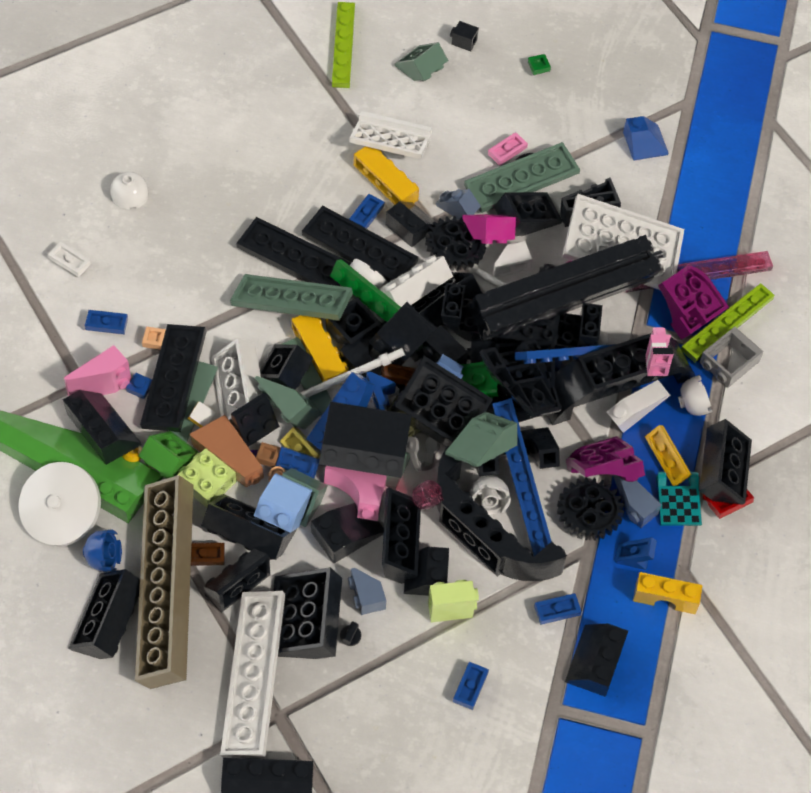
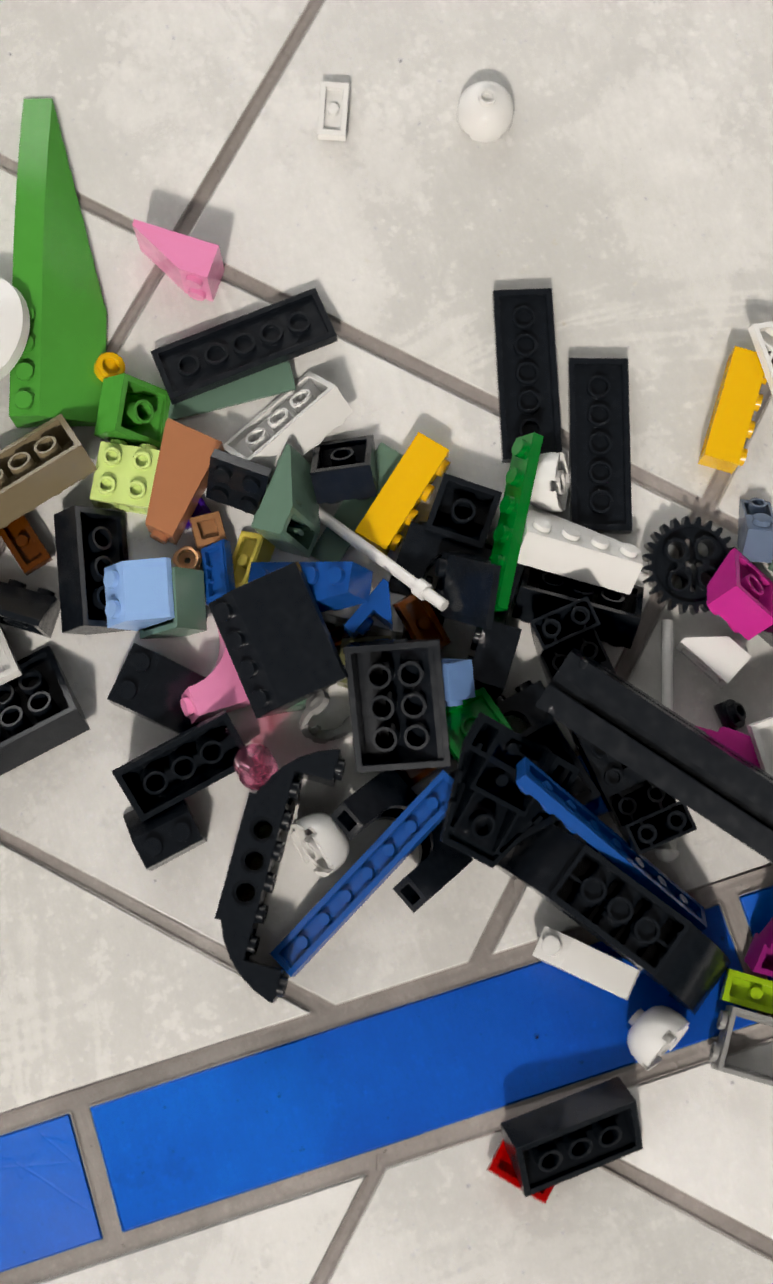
camera: 60 degrees right, 20 degrees up
black slope [62,390,142,465] -> none
blue plate [85,310,128,335] -> none
blue plate [126,373,152,399] -> none
light nougat plate [142,326,166,350] -> none
white tile [187,401,216,428] -> none
sand green plate [230,274,353,320] -> none
black plate [340,621,361,646] -> none
sand blue slope [348,568,386,615] -> none
blue plate [349,194,385,229] -> none
black slope [386,201,435,247] -> none
yellowish green brick [428,580,479,622] -> none
sand green slope [445,412,517,467] -> none
blue plate [453,662,489,710] -> none
blue plate [534,593,582,625] -> none
black gear [557,477,624,541] -> none
magenta slope [565,436,645,482] -> none
black slope [565,623,628,697] -> none
sand blue slope [613,475,662,528] -> none
blue slope [615,537,657,570] -> none
yellow arch [633,572,703,614] -> none
bright pink hips [645,327,674,376] -> none
yellow plate [645,425,692,486] -> none
teal flag [656,472,702,526] -> none

